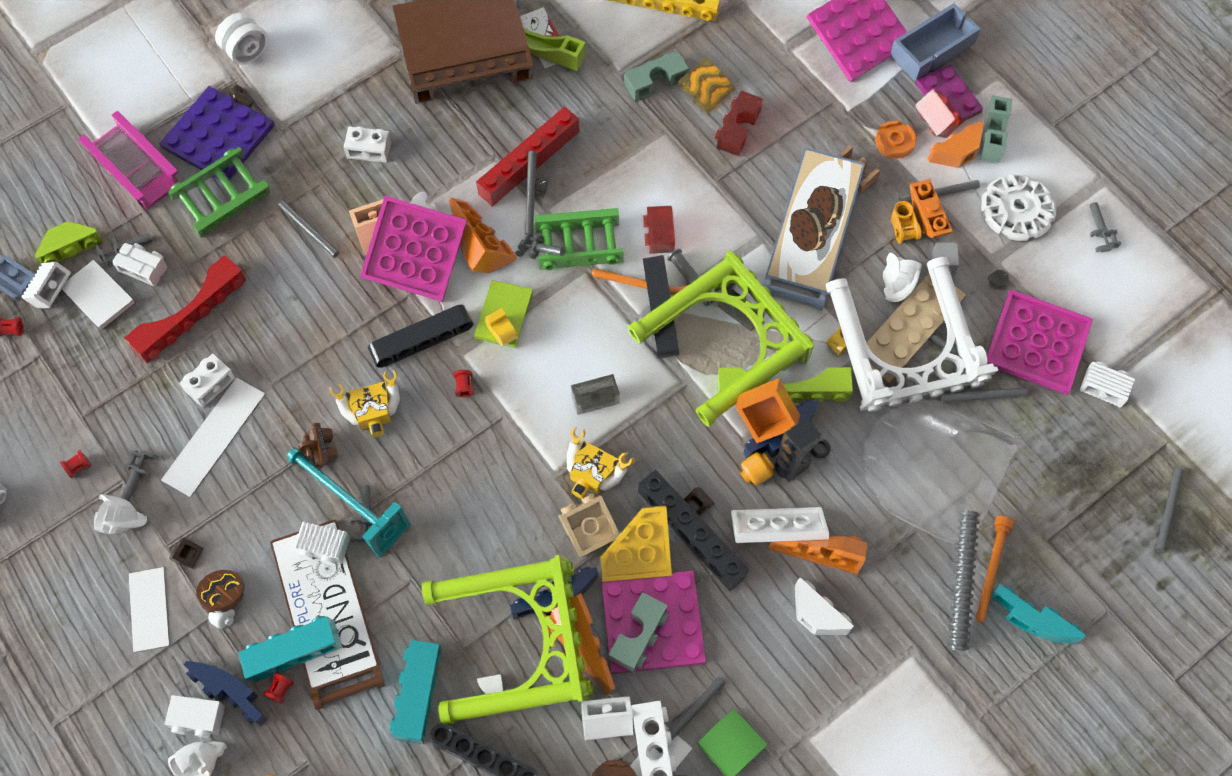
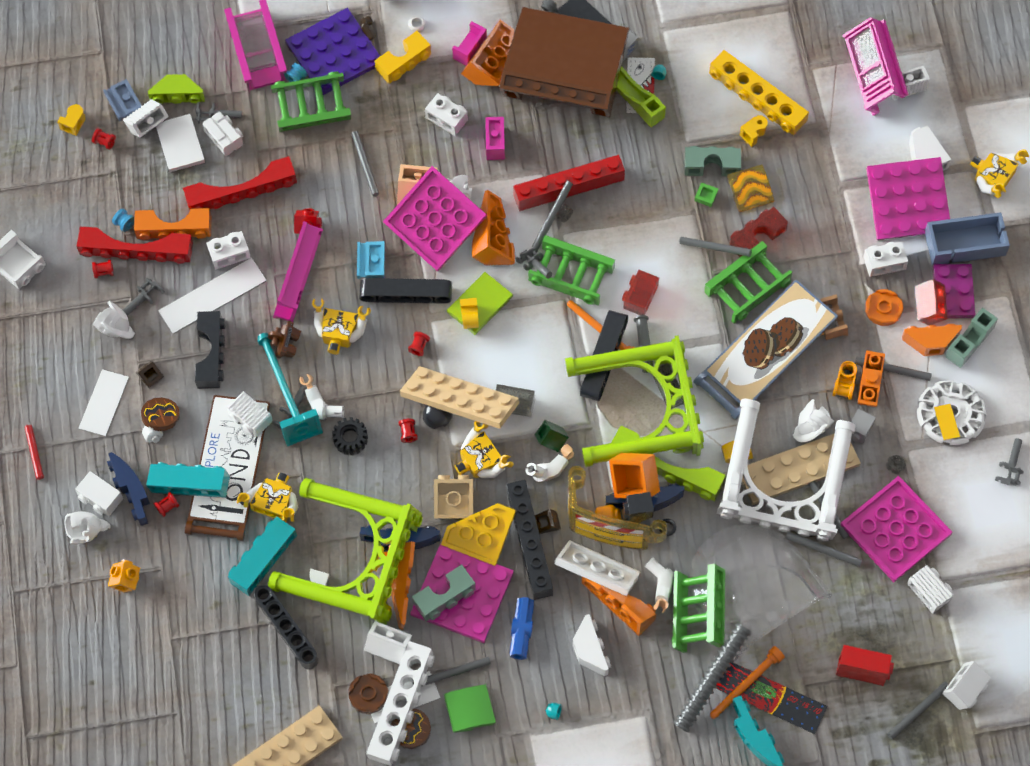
camera: 30 degrees right, 0 degrees up
none -> red bar [24,425,44,480]
none -> red arch [76,226,193,264]
none -> dark azure wheel [112,209,135,232]
none -> orange arch [134,208,212,240]
none -> black arch [195,311,225,389]
none -> torso [237,473,298,522]
none -> dark pink piece [273,222,323,322]
none -> dark azure wheel [284,63,307,82]
none -> red brick [294,208,322,234]
none -> white arm [299,374,344,420]
none -> black tyre [332,417,368,455]
none -> medium azure plate [357,241,385,279]
none -> yellow arch [374,31,431,84]
none -> red bush [398,418,418,443]
none -> tan plate [400,366,519,429]
none -> white piece [409,16,425,32]
none -> black hair [422,405,453,429]
none -> dark pink panel [452,21,487,66]
none -> orange wedge [461,19,514,86]
none -> dark pink panel [485,117,505,160]
none -> blue piece [510,597,534,660]
none -> white arm [525,444,574,482]
none -> dark green panel [535,420,569,452]
none -> teal hinge [545,703,562,720]
none -> panel [568,466,668,550]
none -> white arm [645,558,673,613]
none -> teal hinge [651,64,667,80]
none -> bright green fence [672,564,725,653]
none -> dark grey bar [679,237,752,257]
none -> bright green plate [694,183,718,207]
none -> bright green fence [704,241,792,323]
none -> black sticker [716,662,828,734]
none -> yellow leg [739,115,768,147]
none -> red brick [836,645,894,686]
none -> white brick [864,242,908,277]
none -> yellow sticker [934,404,960,440]
none -> white brick [942,661,991,710]

